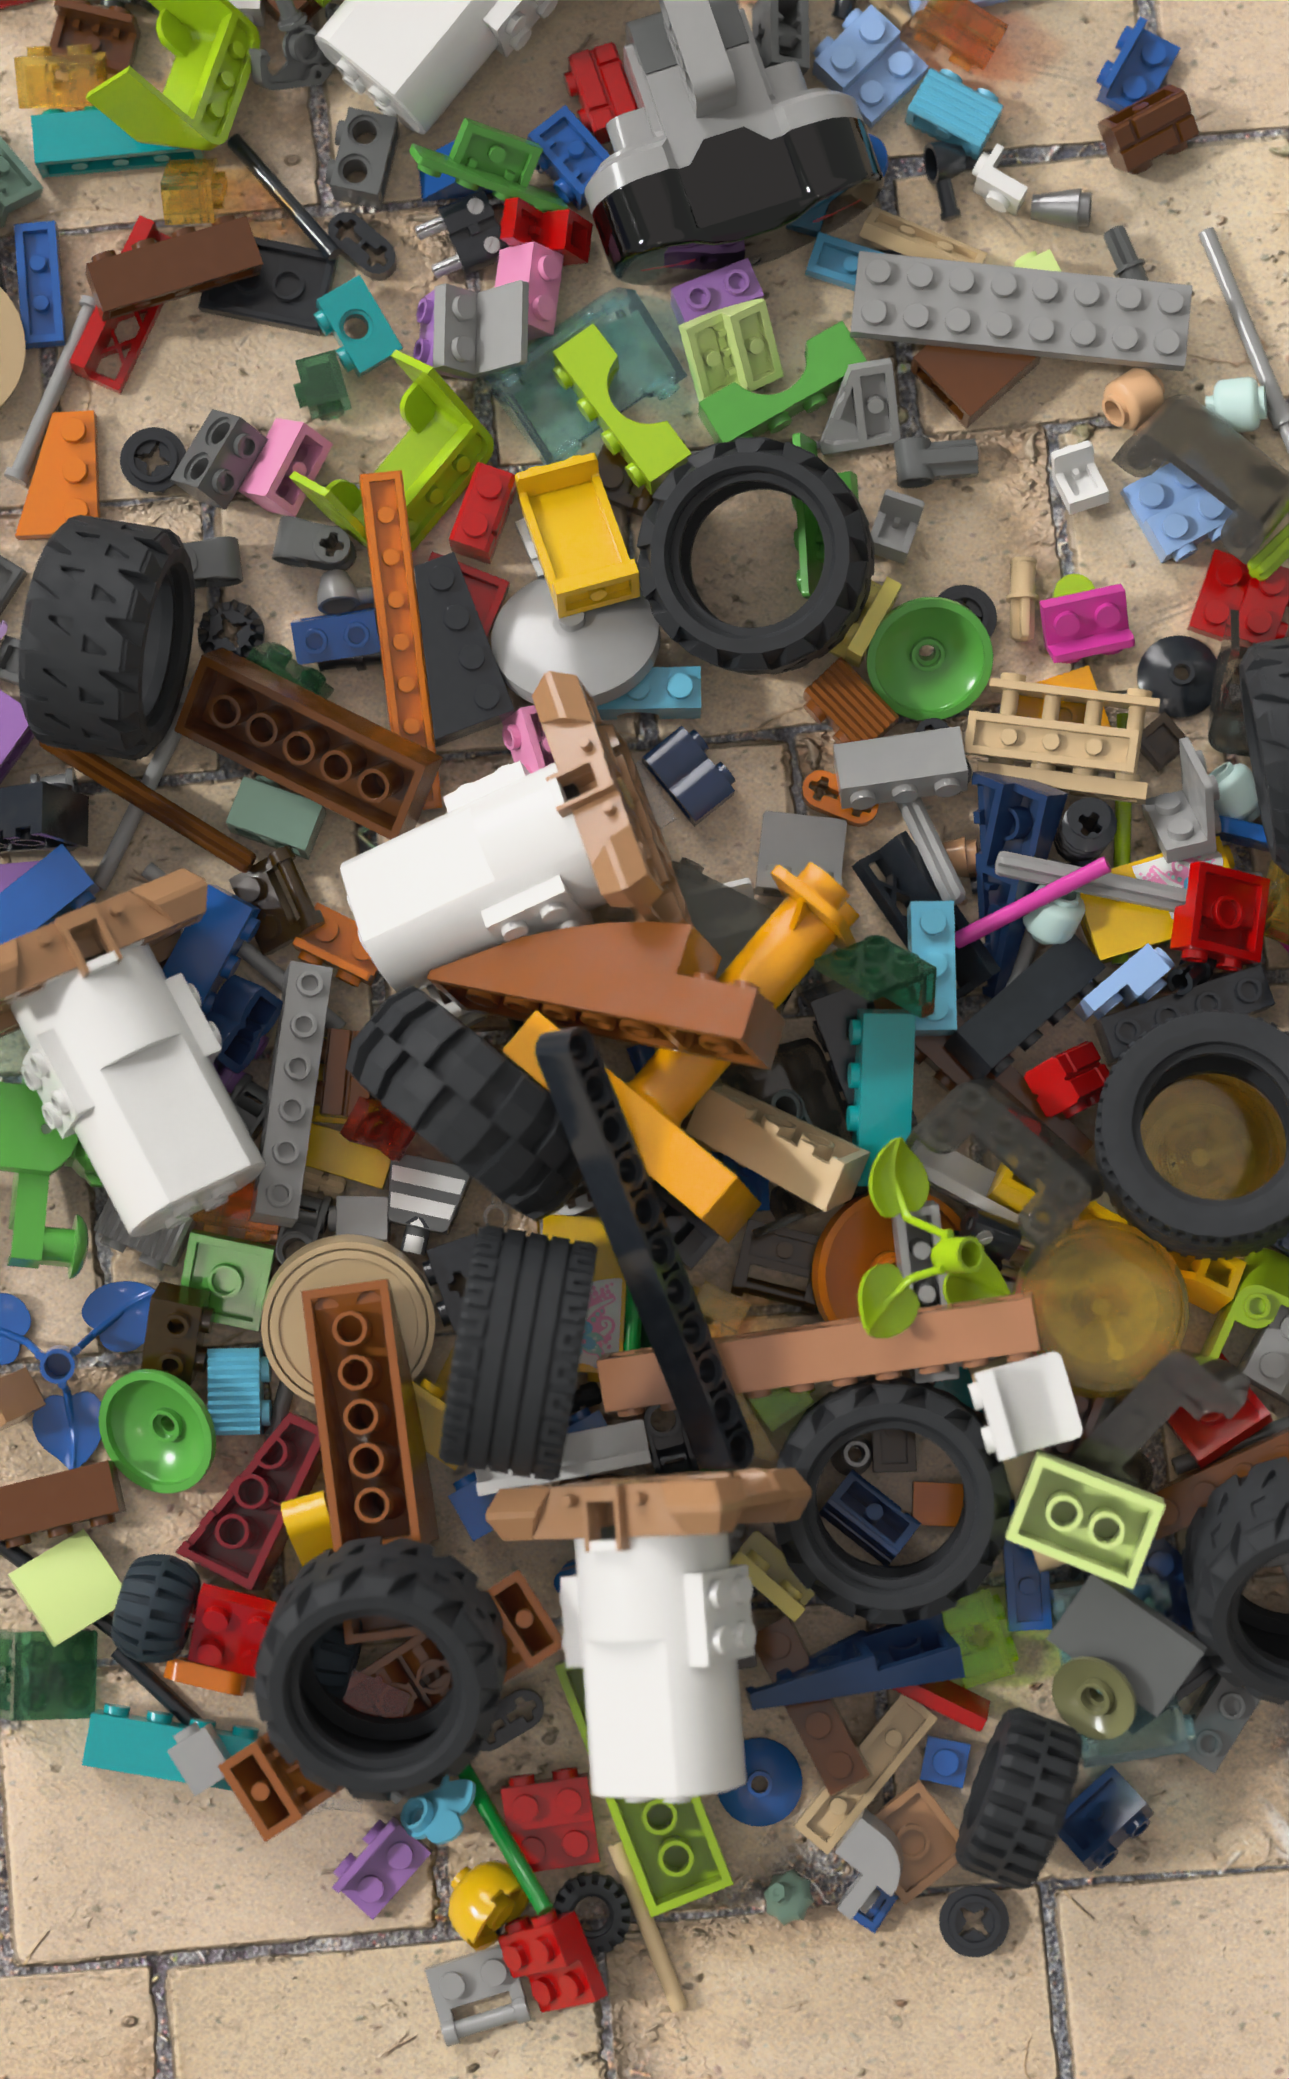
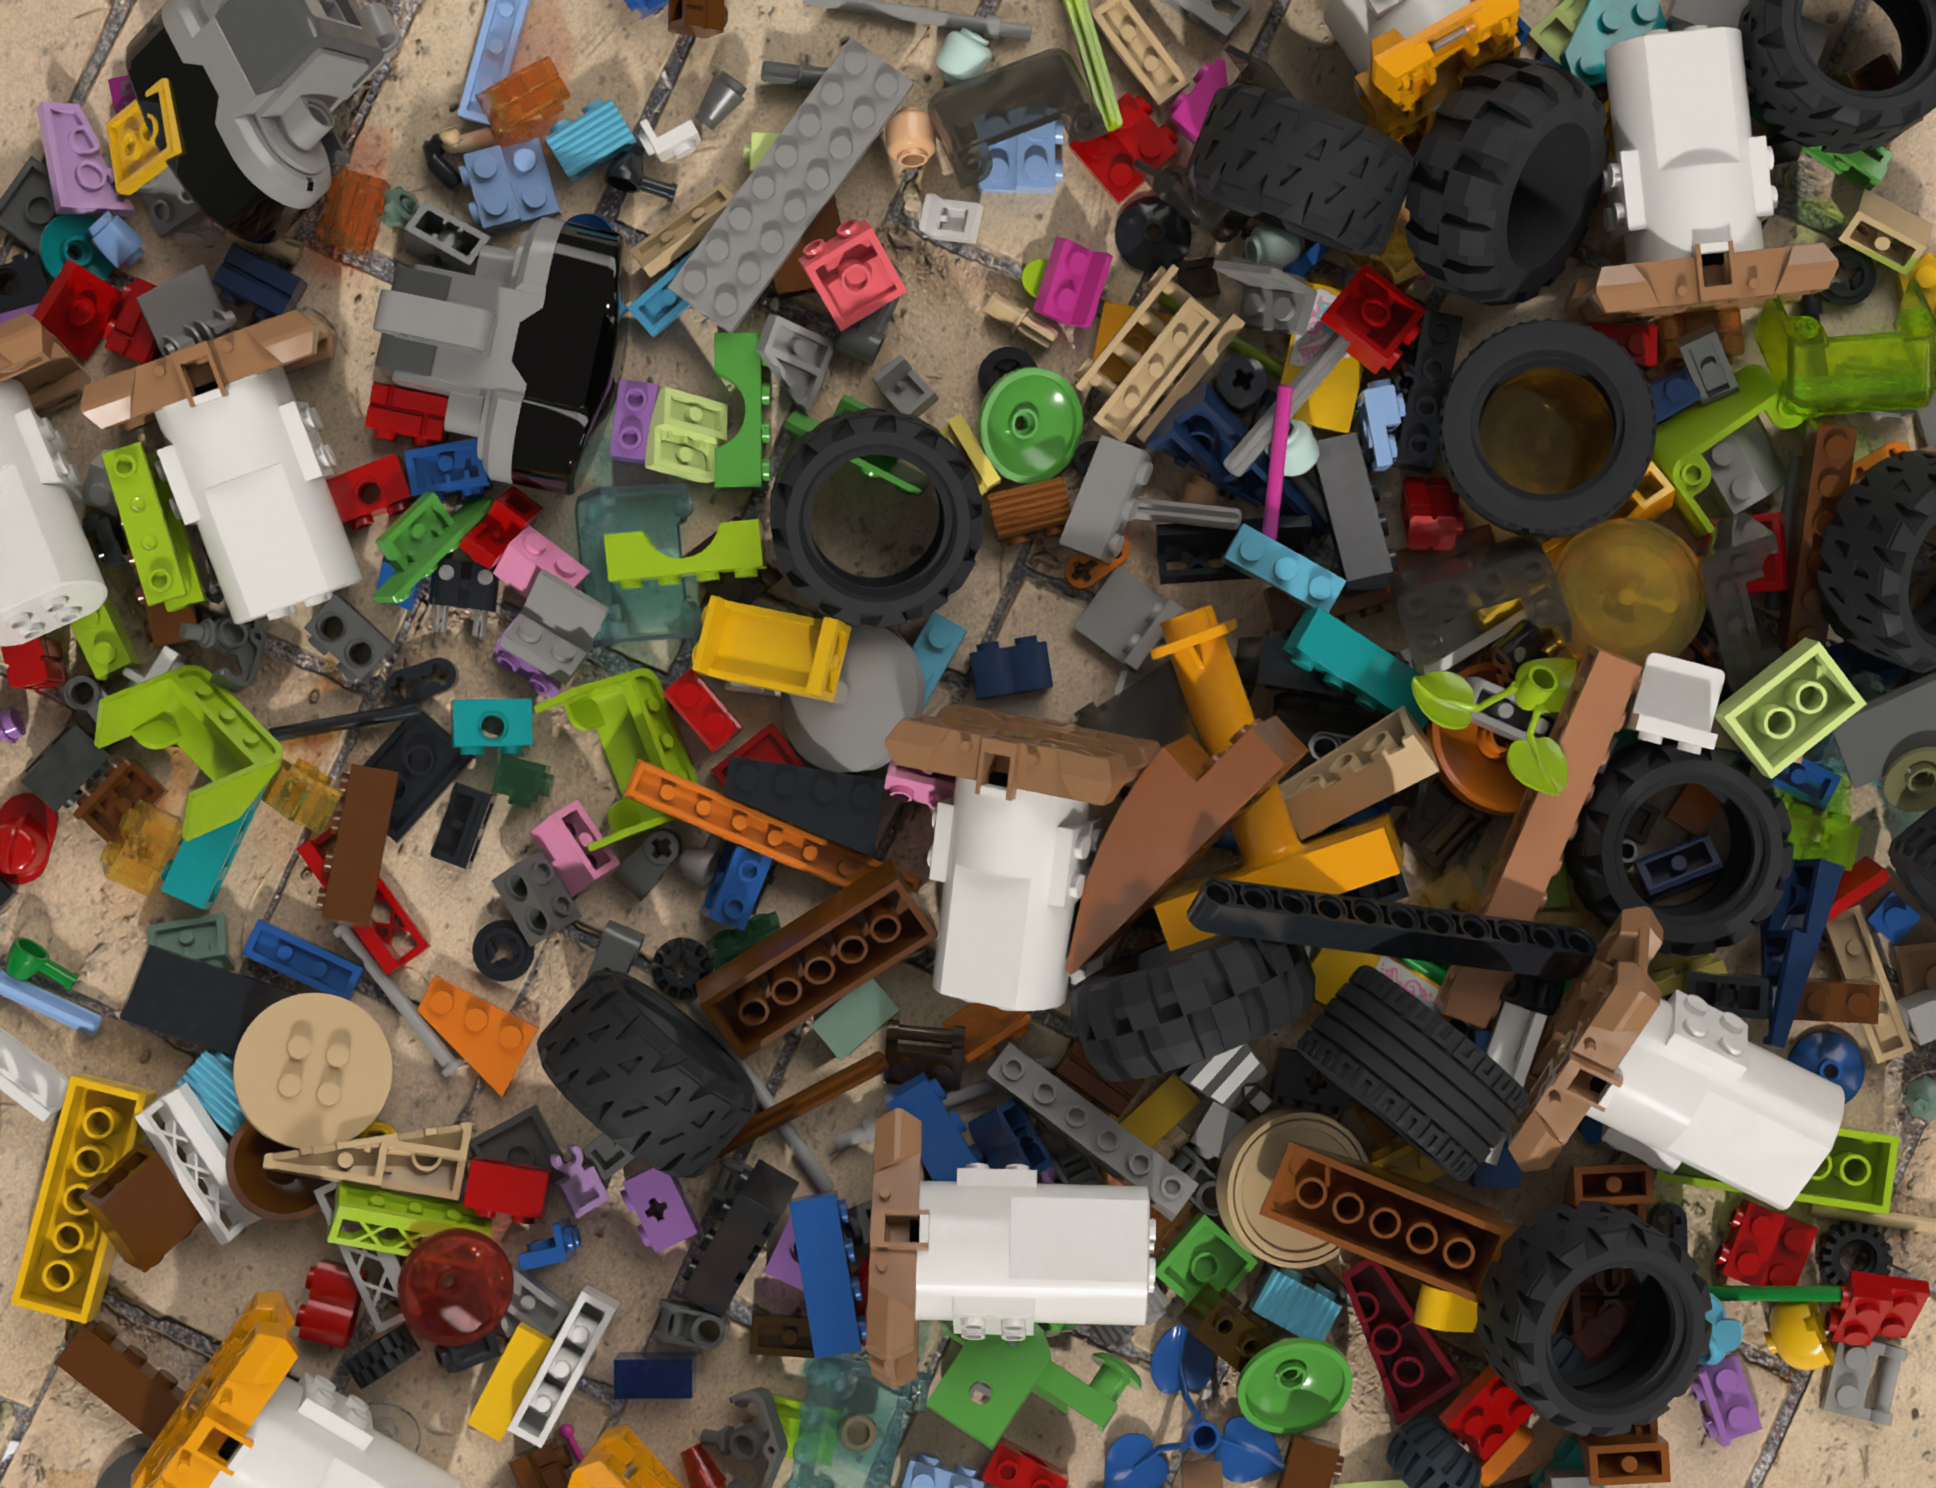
camera: 60 degrees left, 5 degrees up
clear red bracket [340,1096,416,1162] -> none
clear green bracket [814,935,937,1019] -> none
none -> red brick [326,453,416,531]
none -> black hinge [430,782,497,869]
none -> coral plate [798,219,907,331]
none -> black brick [1682,970,1769,1020]

